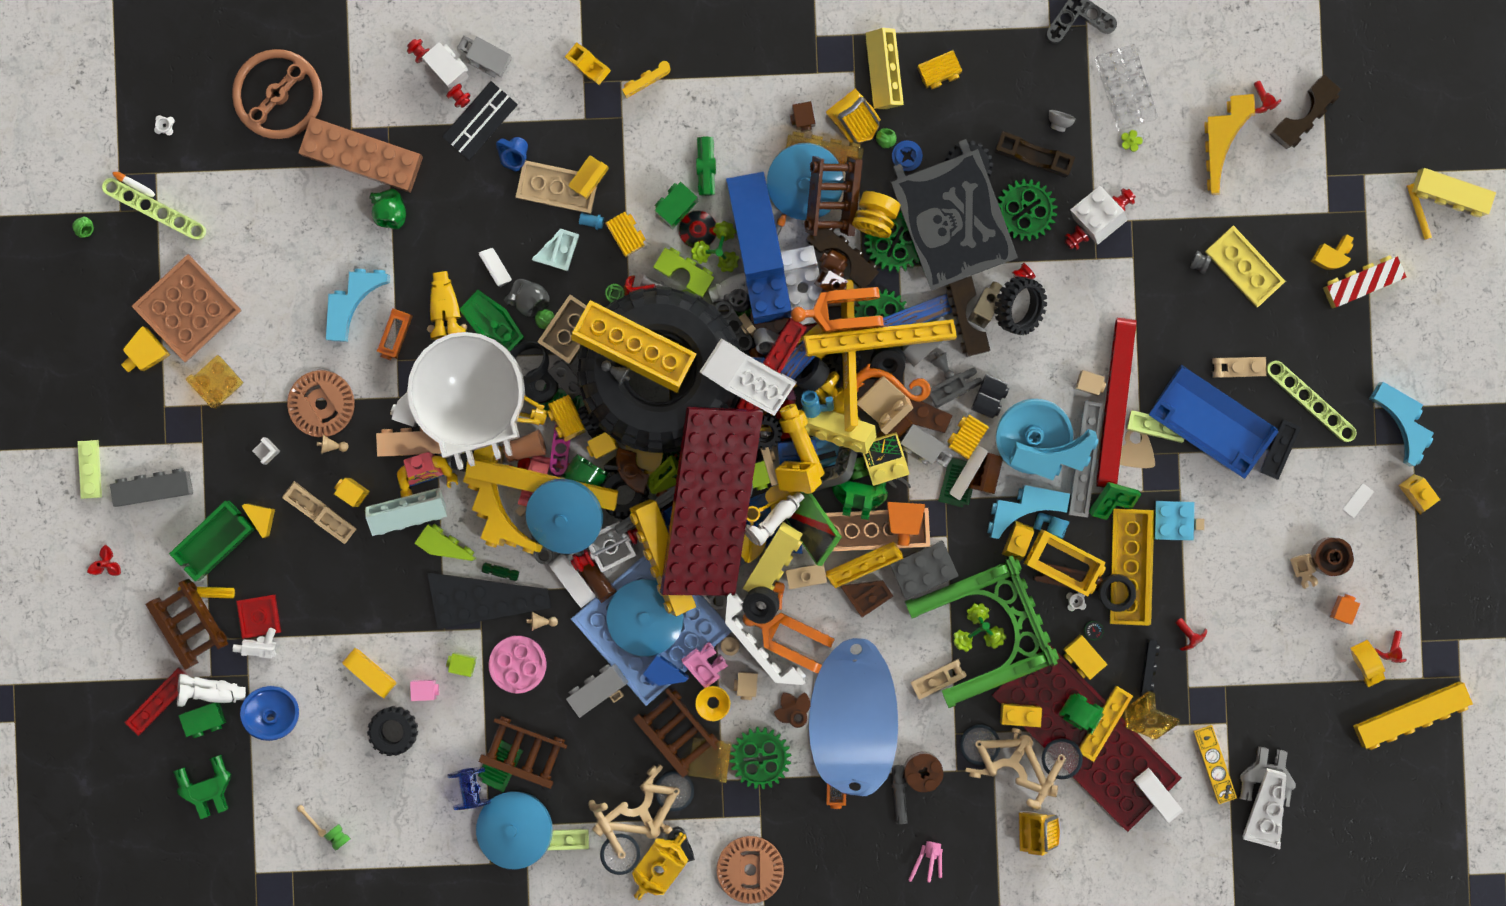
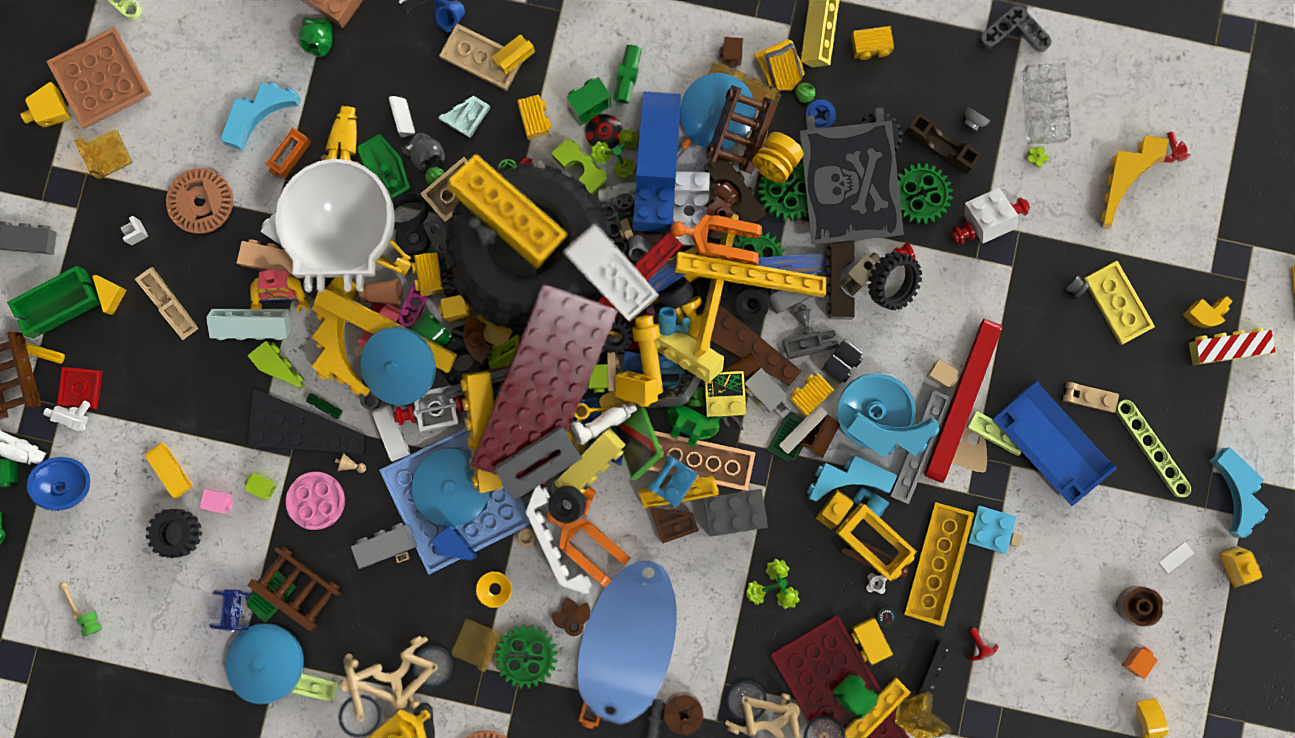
camera: 10 degrees right, 5 degrees down
tan piece [317,435,348,454] -> none
yellow brick [334,478,370,507] -> none
dark azure pin [579,212,604,230] -> none
reddish brown brick [579,561,617,603] -> none
reddish brown fence [633,688,719,778] -> none
bright pink plate [681,642,728,688] -> none
tan brick [733,671,758,700] -> none
tan brick [786,564,827,589] -> none
orange plant [856,364,931,402] -> none
tan bracket [857,376,913,435] -> none
orange torso [887,502,925,546] -> none
bright green arch [905,555,1059,708] -> none
tan plate [910,659,967,700] -> none
yellow brick [1000,703,1042,727] -> none
green plate [1089,482,1141,520] -> none
black tyre [1098,574,1136,612] -> none
black plate [1260,420,1301,480] -> none
dark brown arch [1270,75,1341,149] -> none
tan plate [1290,553,1318,589] -> none
red plant [1375,630,1407,663] -> none
none -> dark grey piece [494,425,582,500]
none -> dark azure plate [648,455,699,507]

